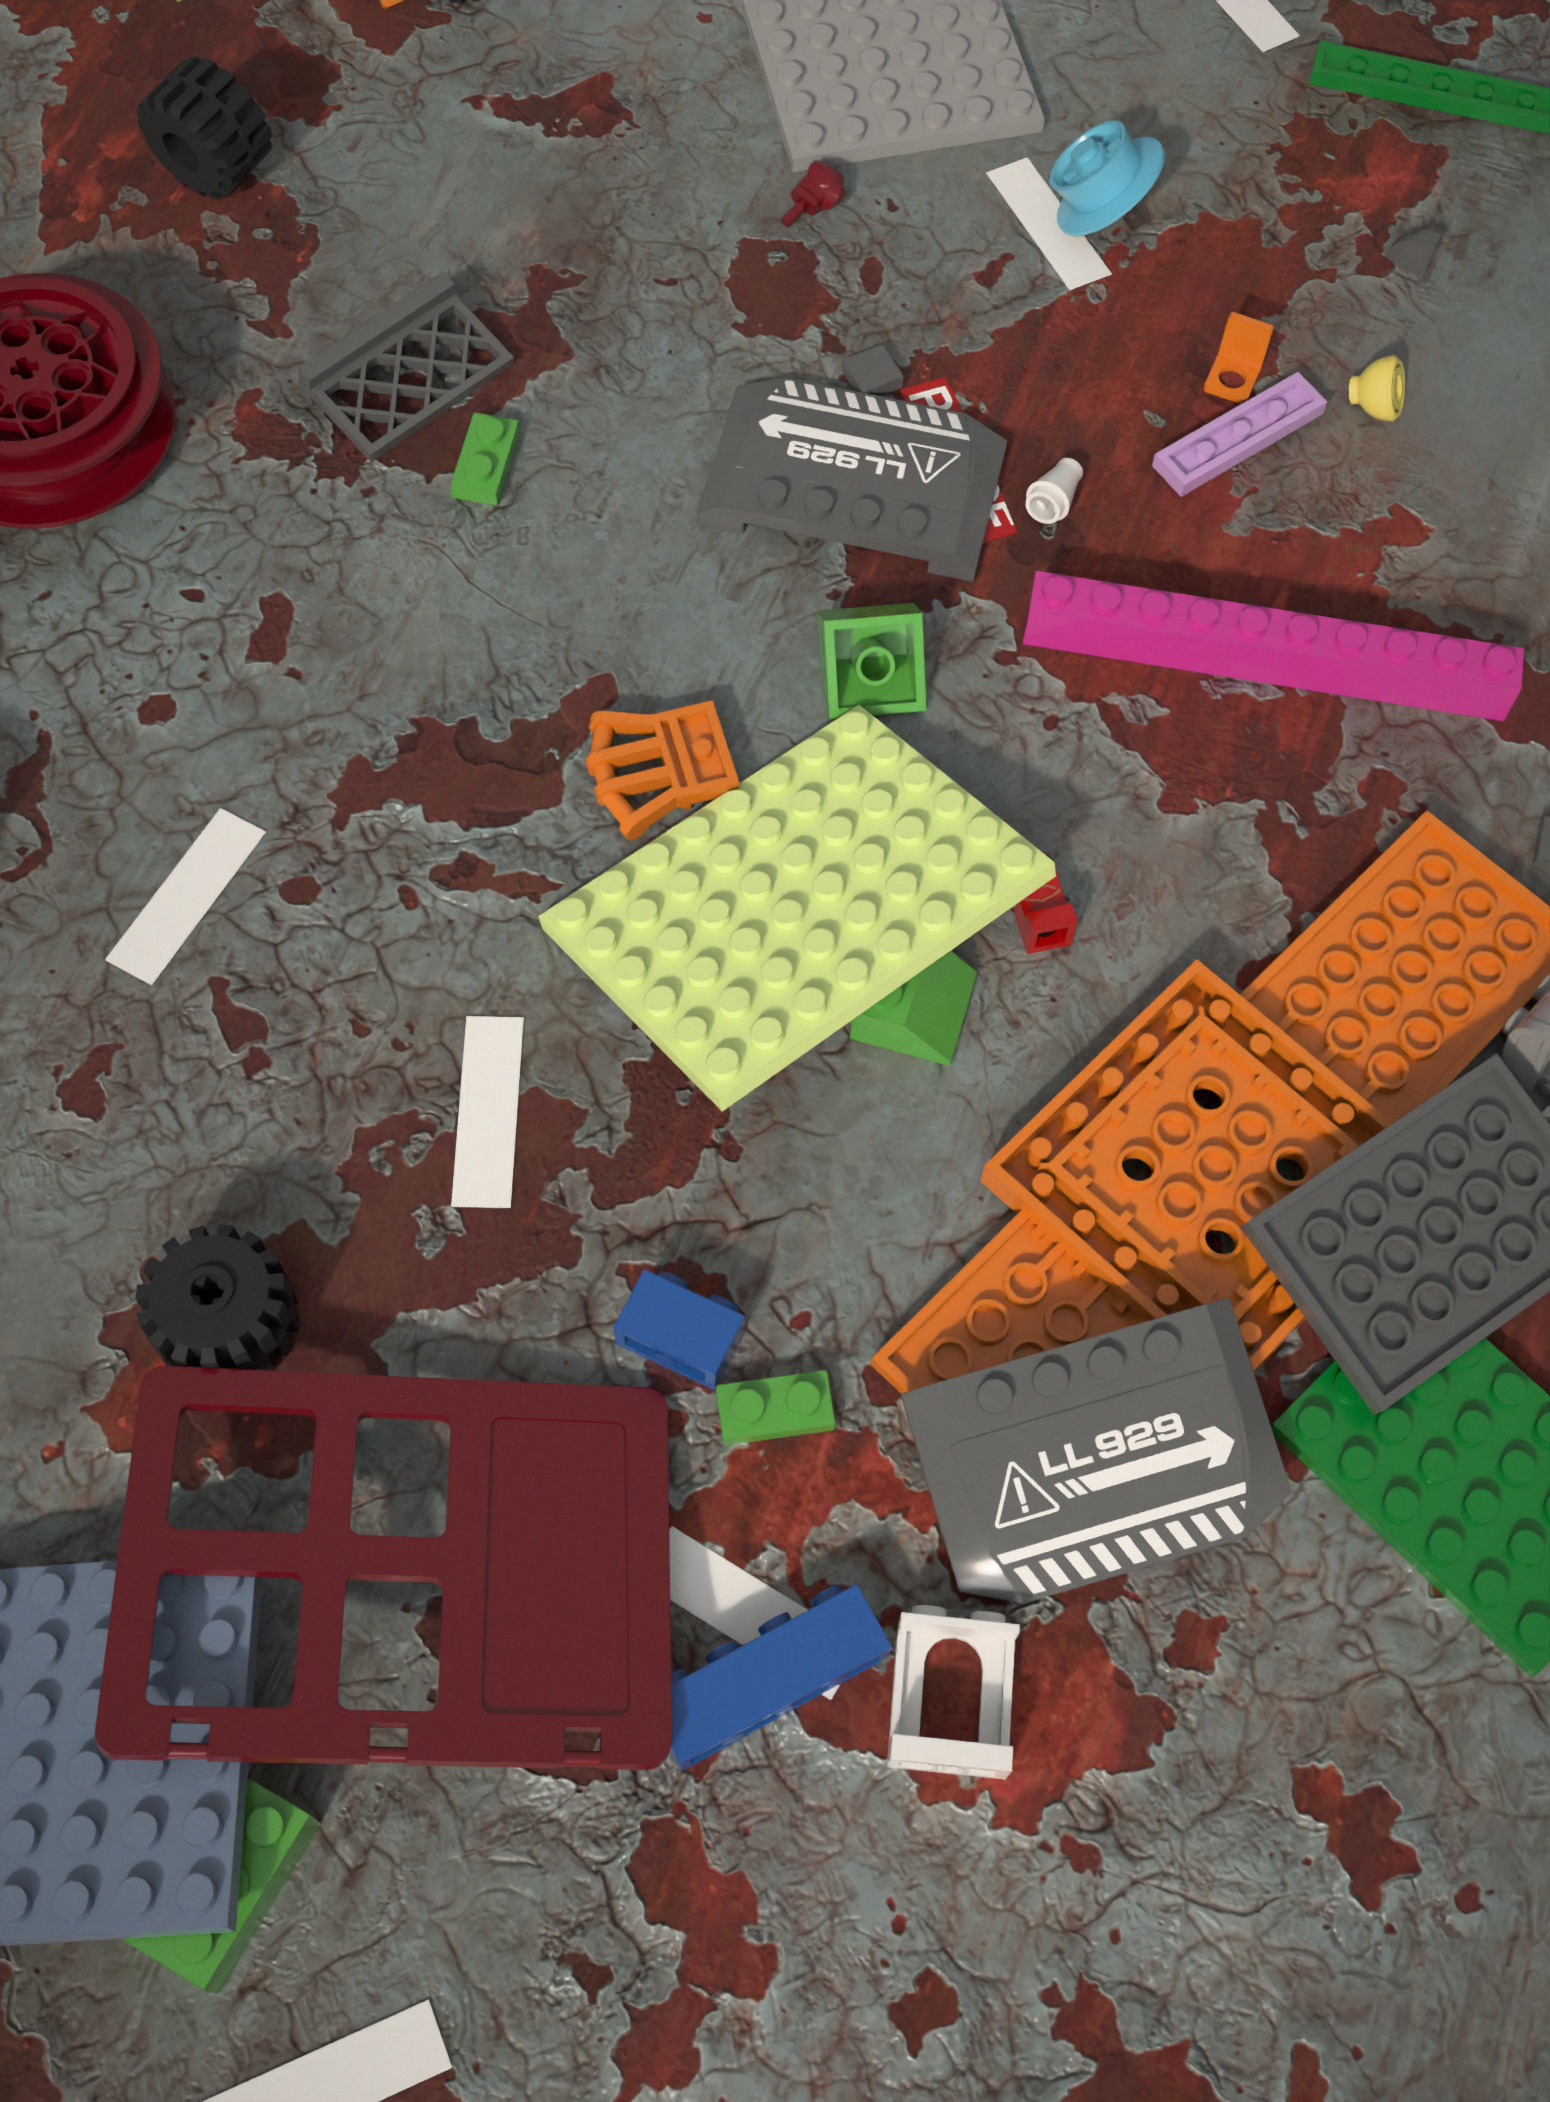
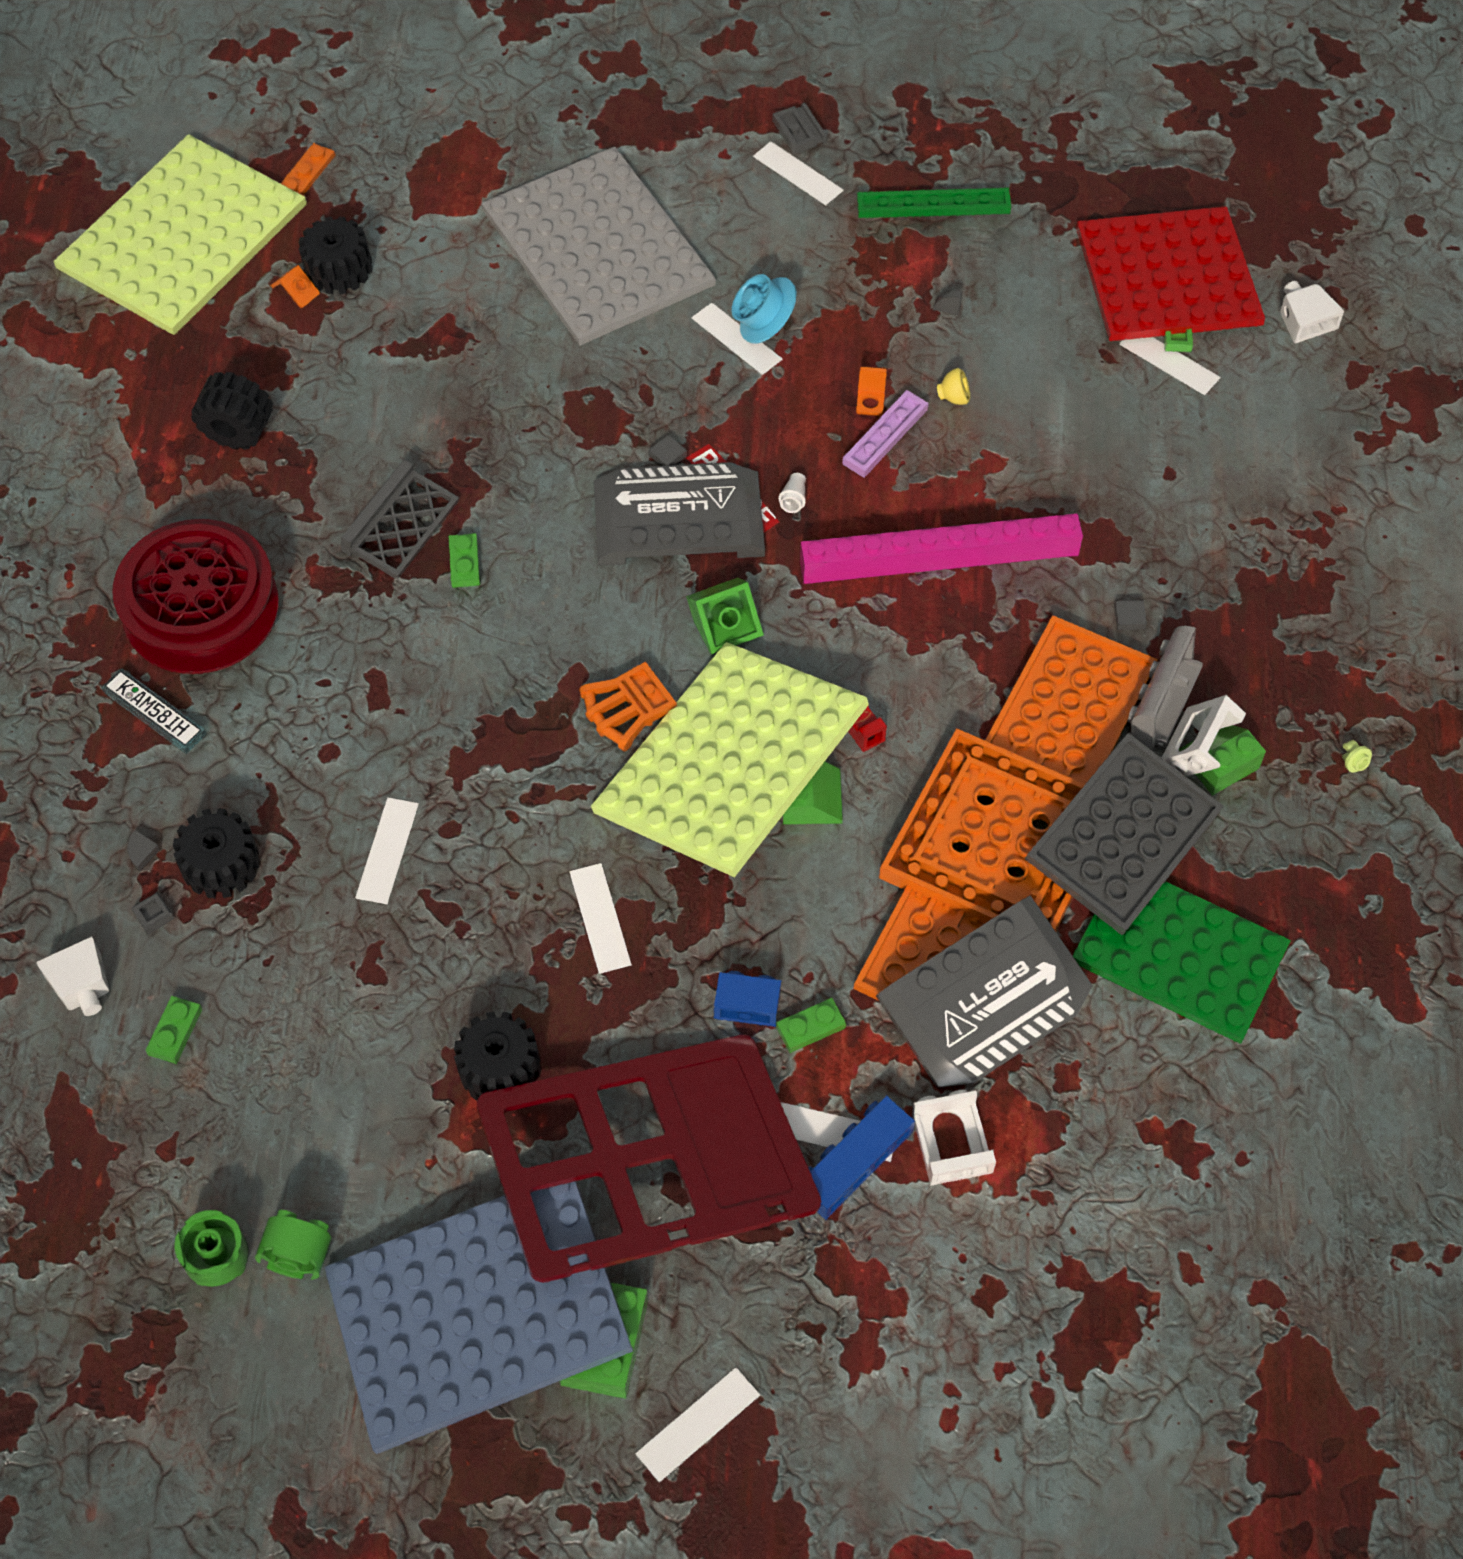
camera: 15 degrees left, 5 degrees down
dark red piece [781,160,846,227] -> none

